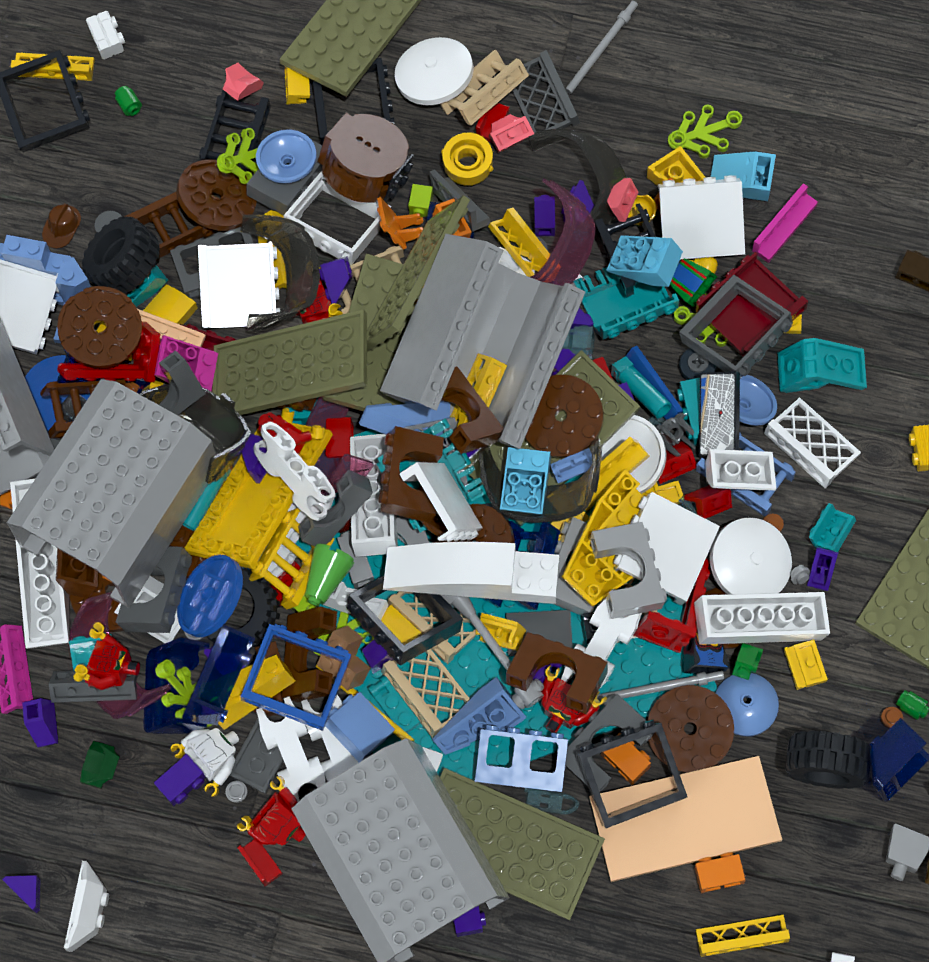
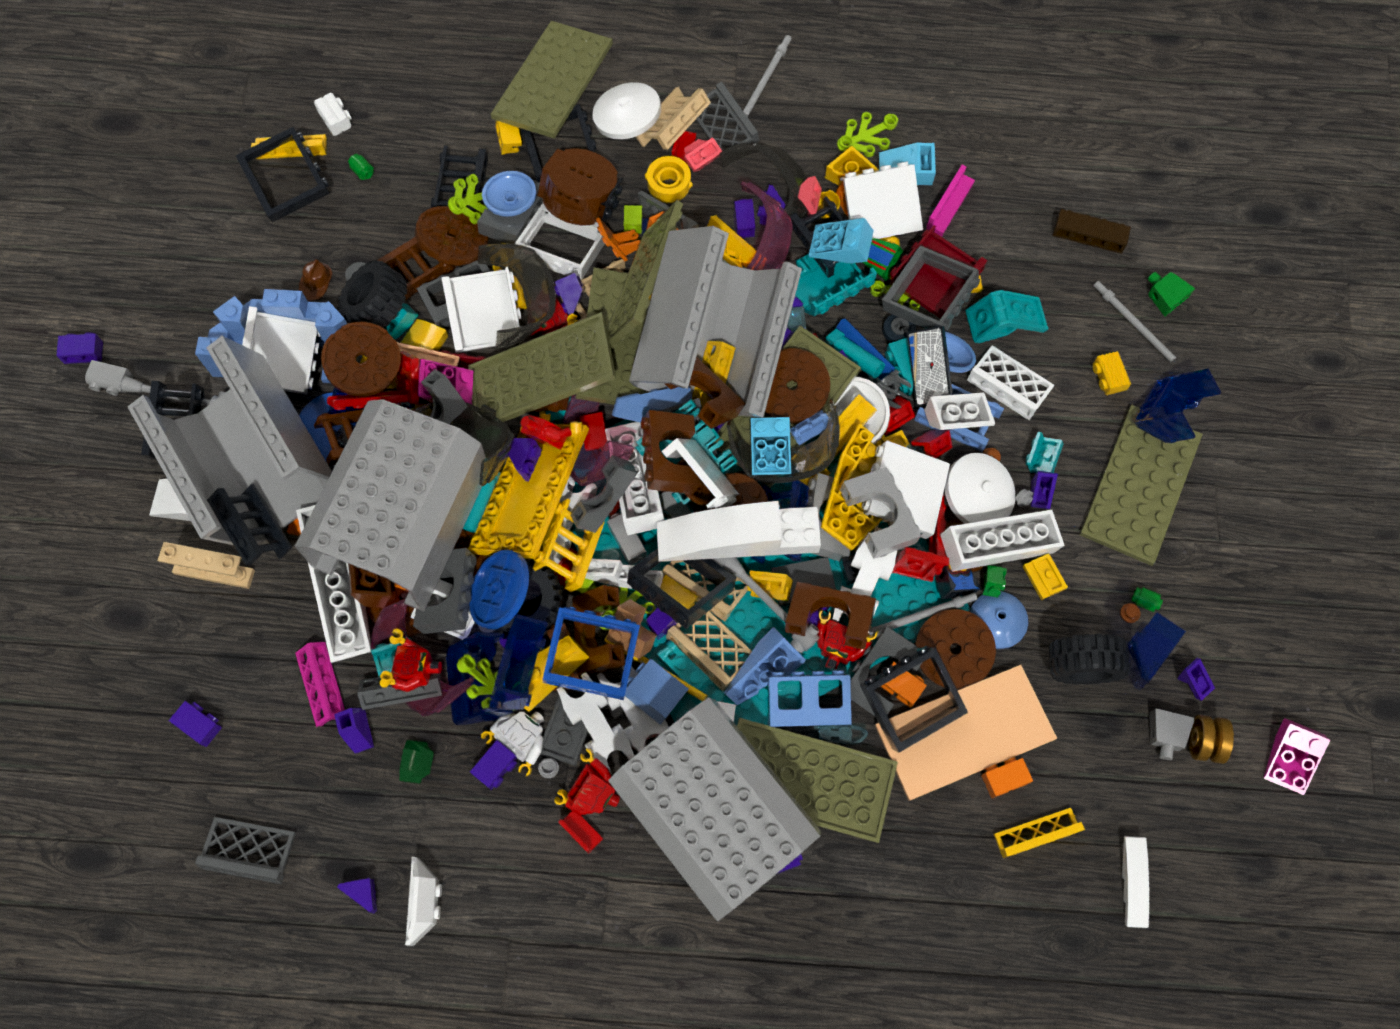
camera: 15 degrees left, 0 degrees up
coral slope [223,63,264,101] -> none
white piece [254,422,335,521] -> none
bright green cone [305,544,354,606] -> none

